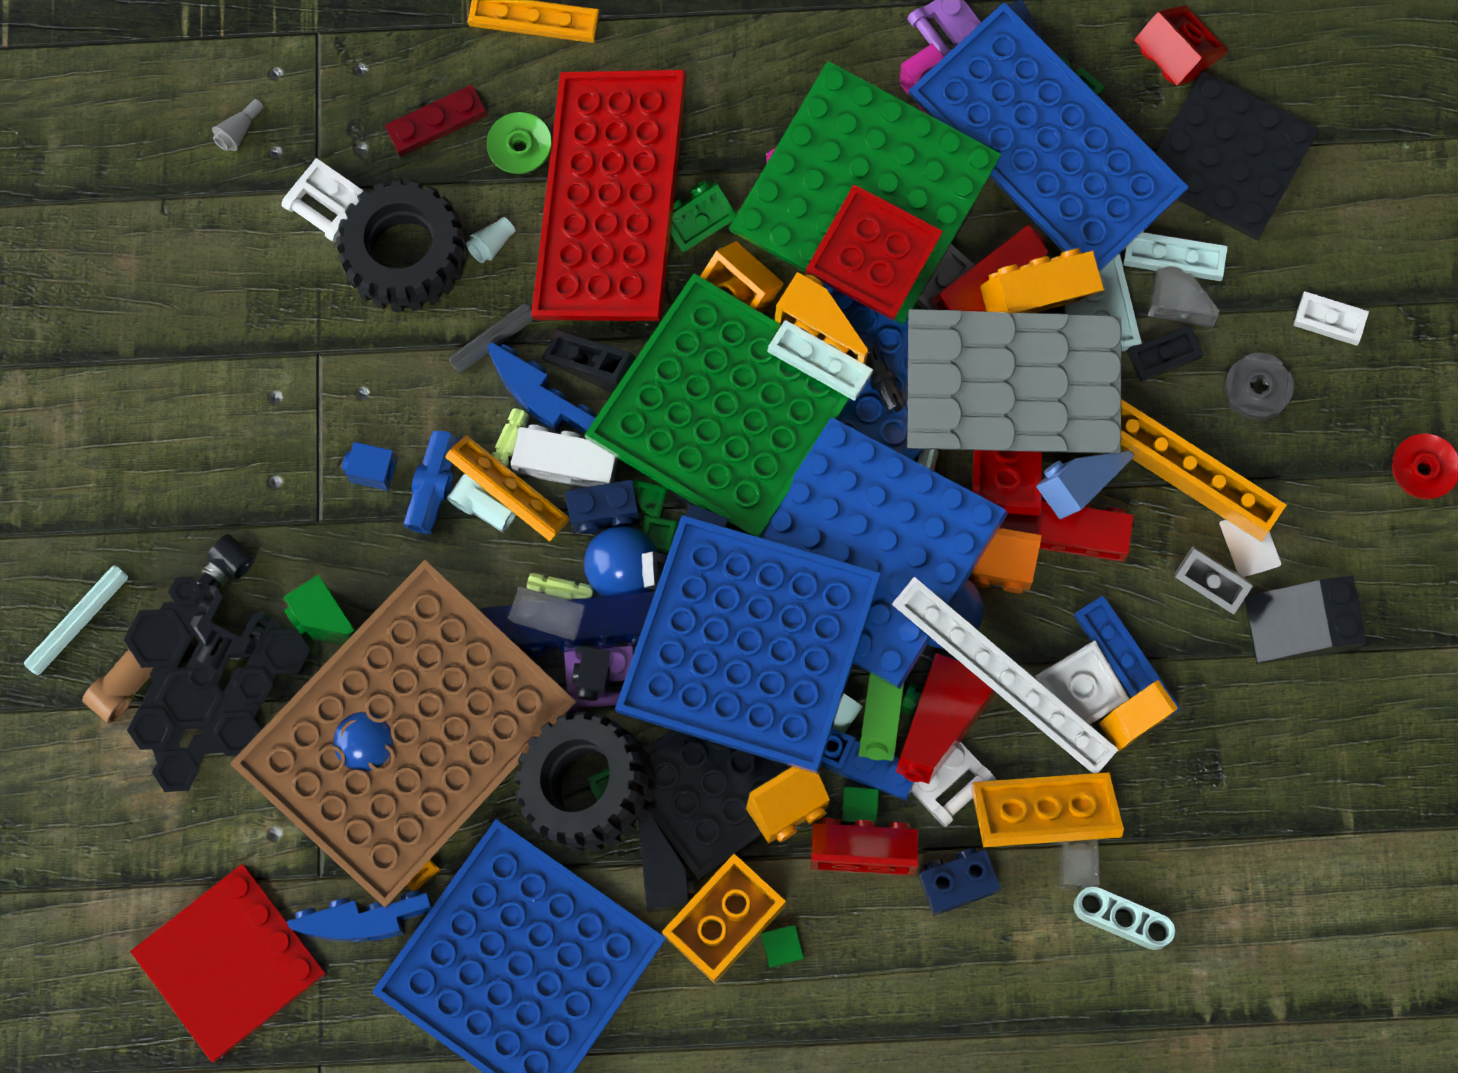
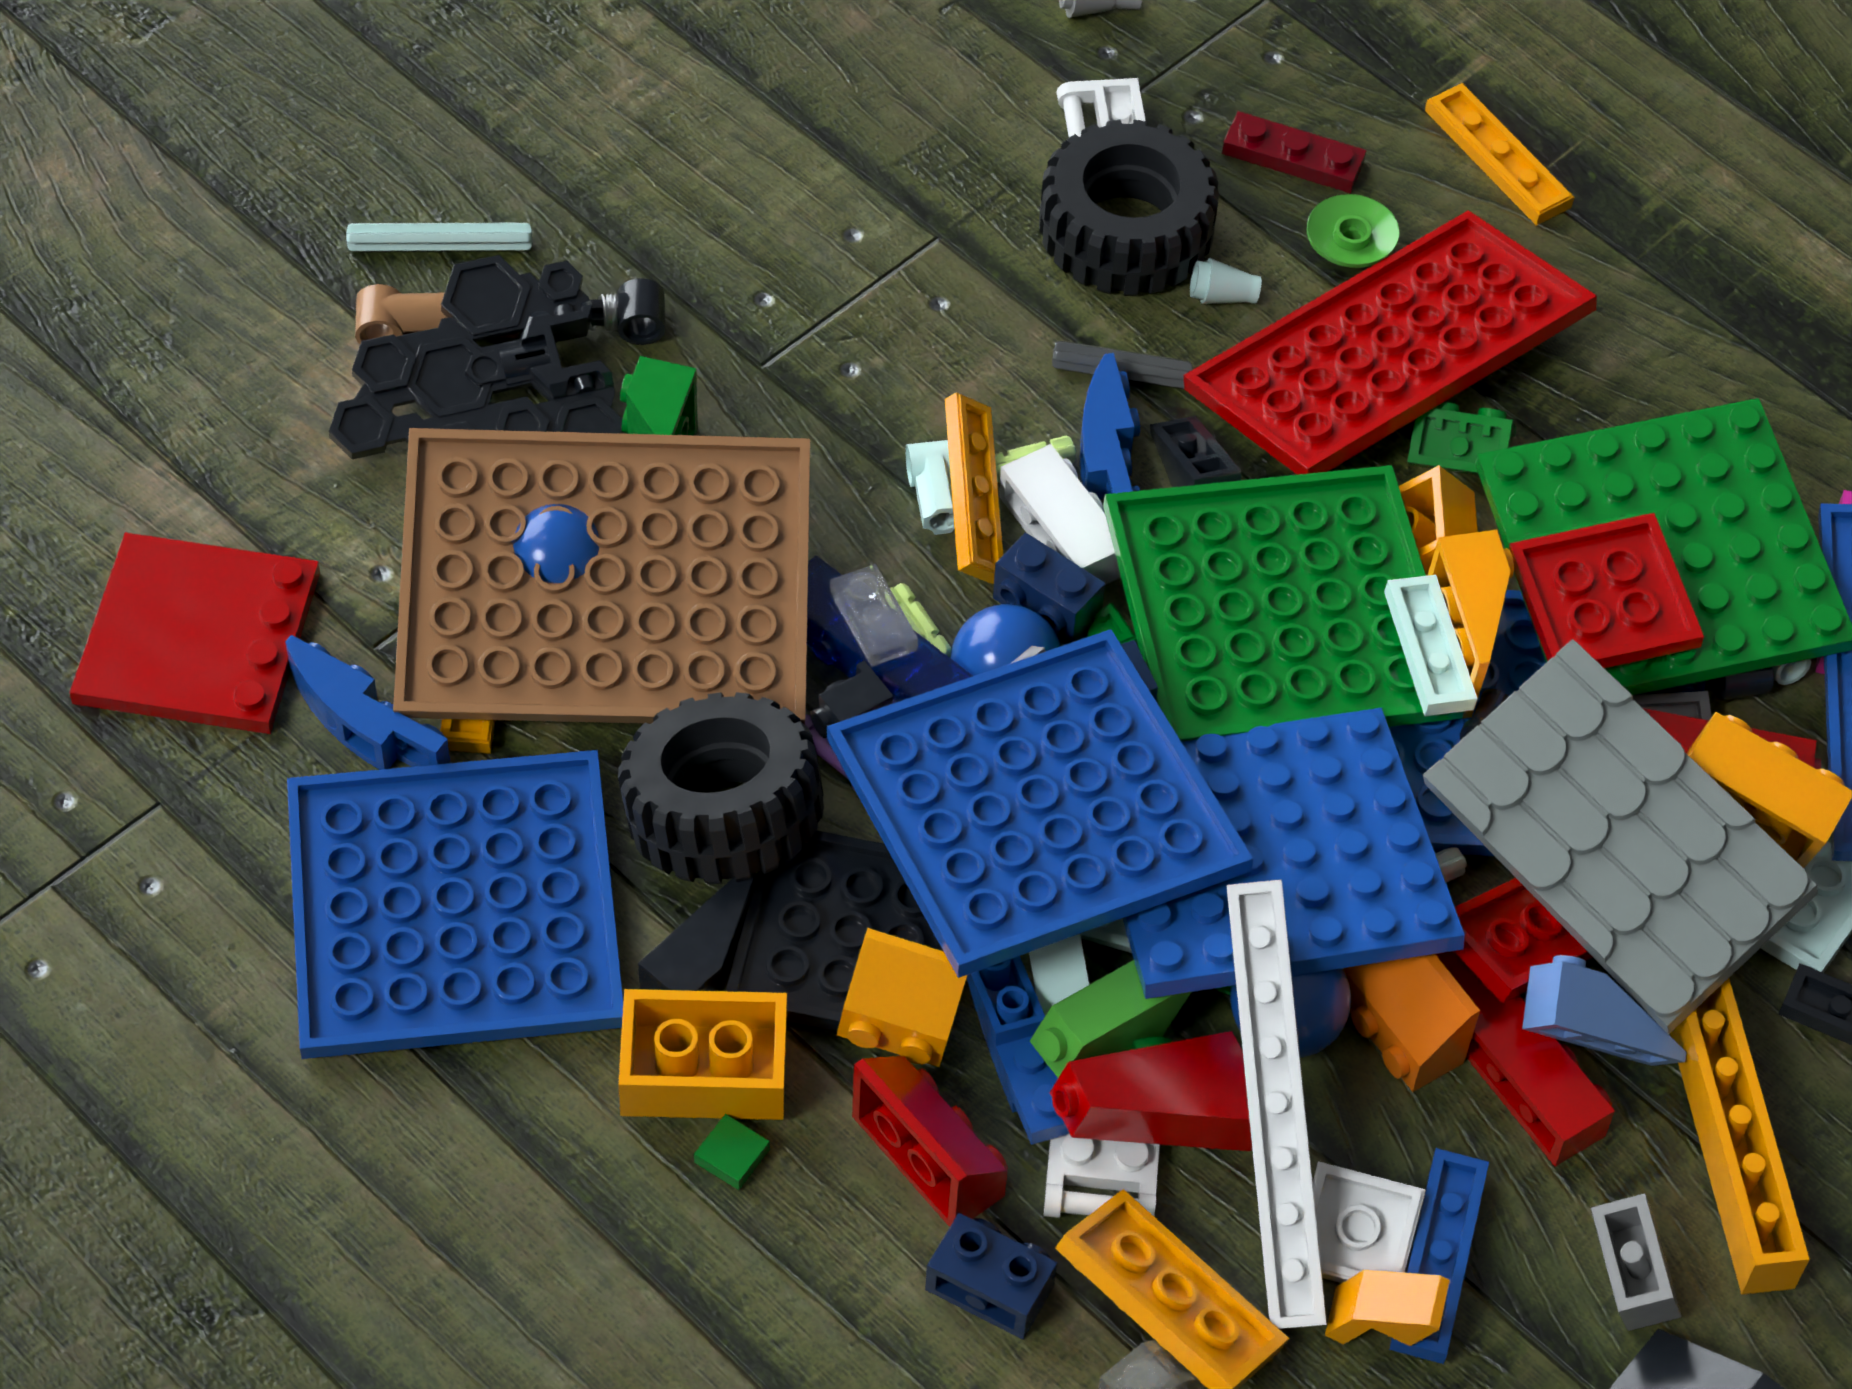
camera: 40 degrees right, 20 degrees down
blue brick [342,442,397,491] -> none
blue piece [403,430,461,534] -> none
green tile [842,787,879,824] -> none
white sticker [1219,520,1281,577] -> none

